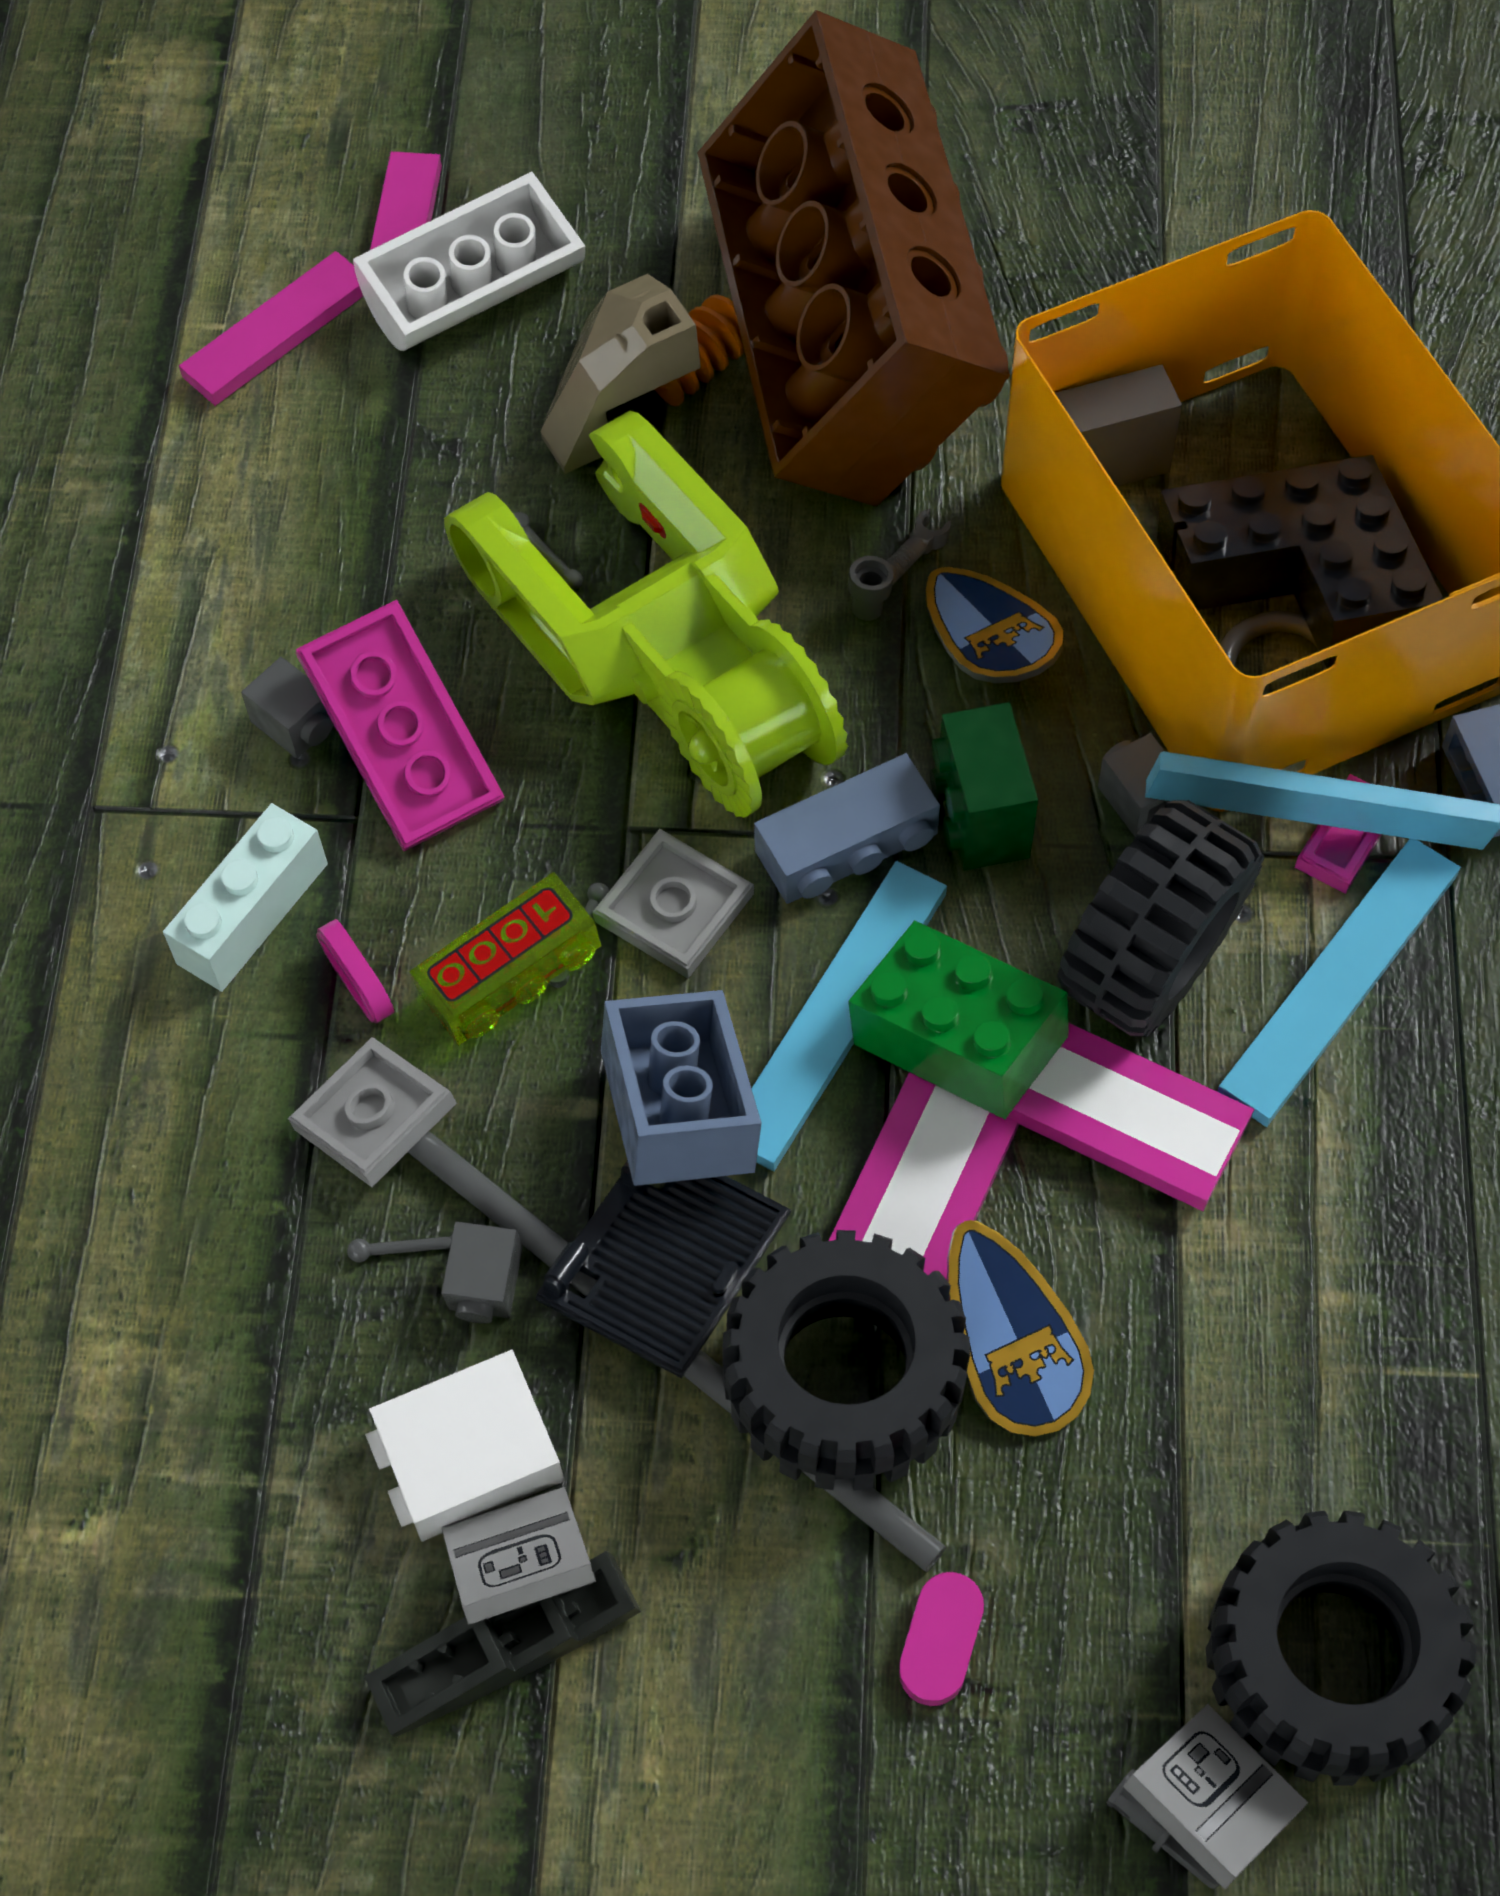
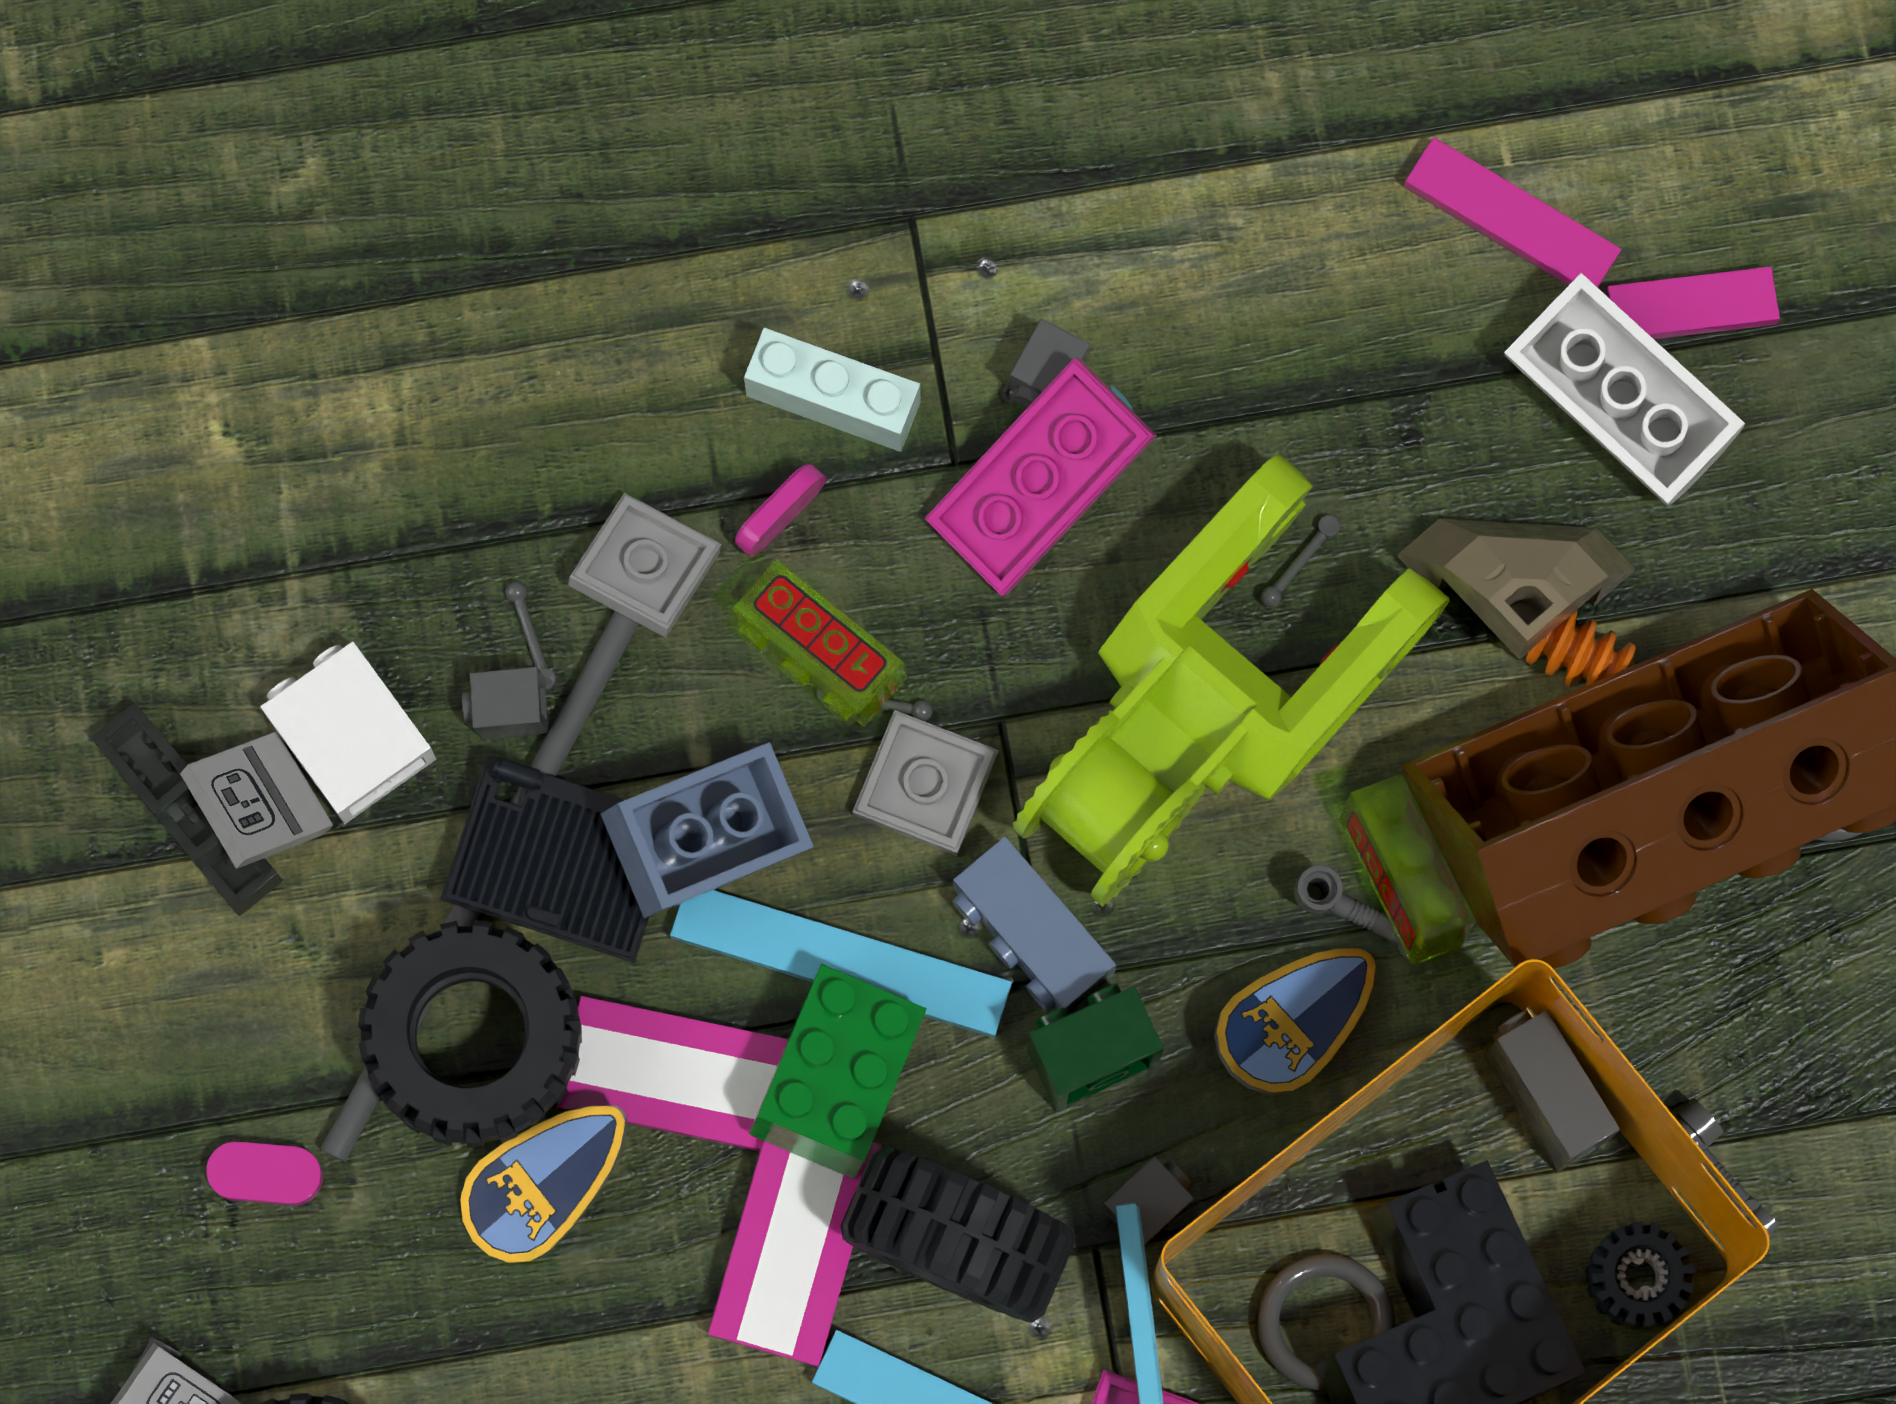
camera: 75 degrees right, 15 degrees up
none -> clear neon green brick [1339,774,1476,966]
none -> black bush [1586,1221,1696,1330]

